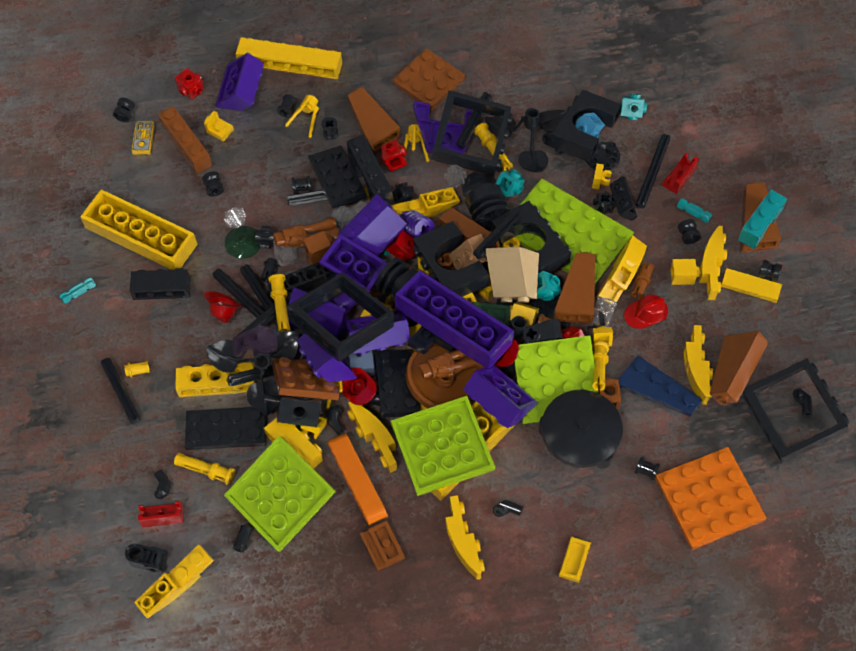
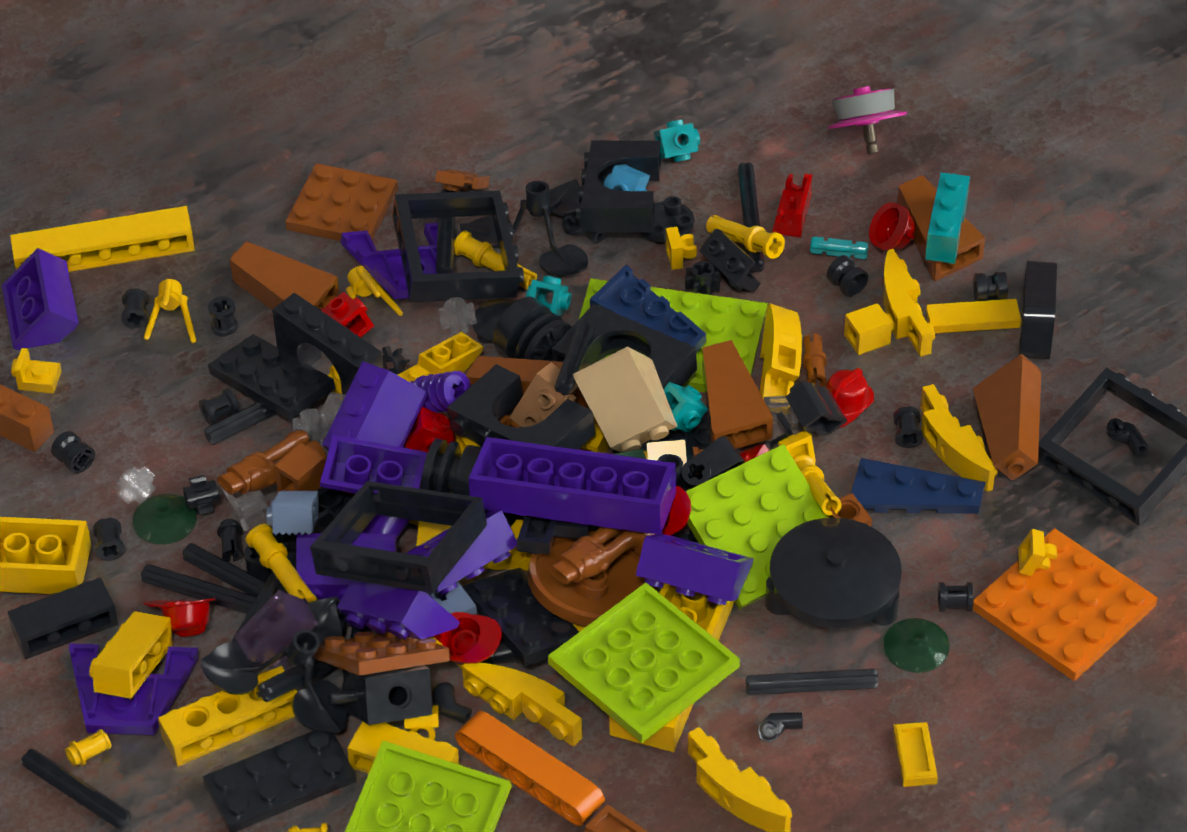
camera: 25 degrees left, 15 degrees down
none -> dark purple wing [69,644,199,735]
none -> yellow brick [89,611,173,699]
none -> black bush [93,518,125,561]
none -> sand blue brick [267,491,319,535]
none -> dark orange plate [435,169,490,191]
none -> dark blue wing [590,264,706,352]
none -> yellow pin [706,215,785,259]
none -> black axle [746,668,878,695]
none -> black brick [786,381,847,435]
none -> piece [827,86,907,154]
none -> red piece [869,202,915,251]
none -> clear green dish [883,618,950,673]
none -> black bush [893,406,924,448]
none -> yellow tile [1018,529,1057,576]
none -> black beam [1019,260,1057,359]

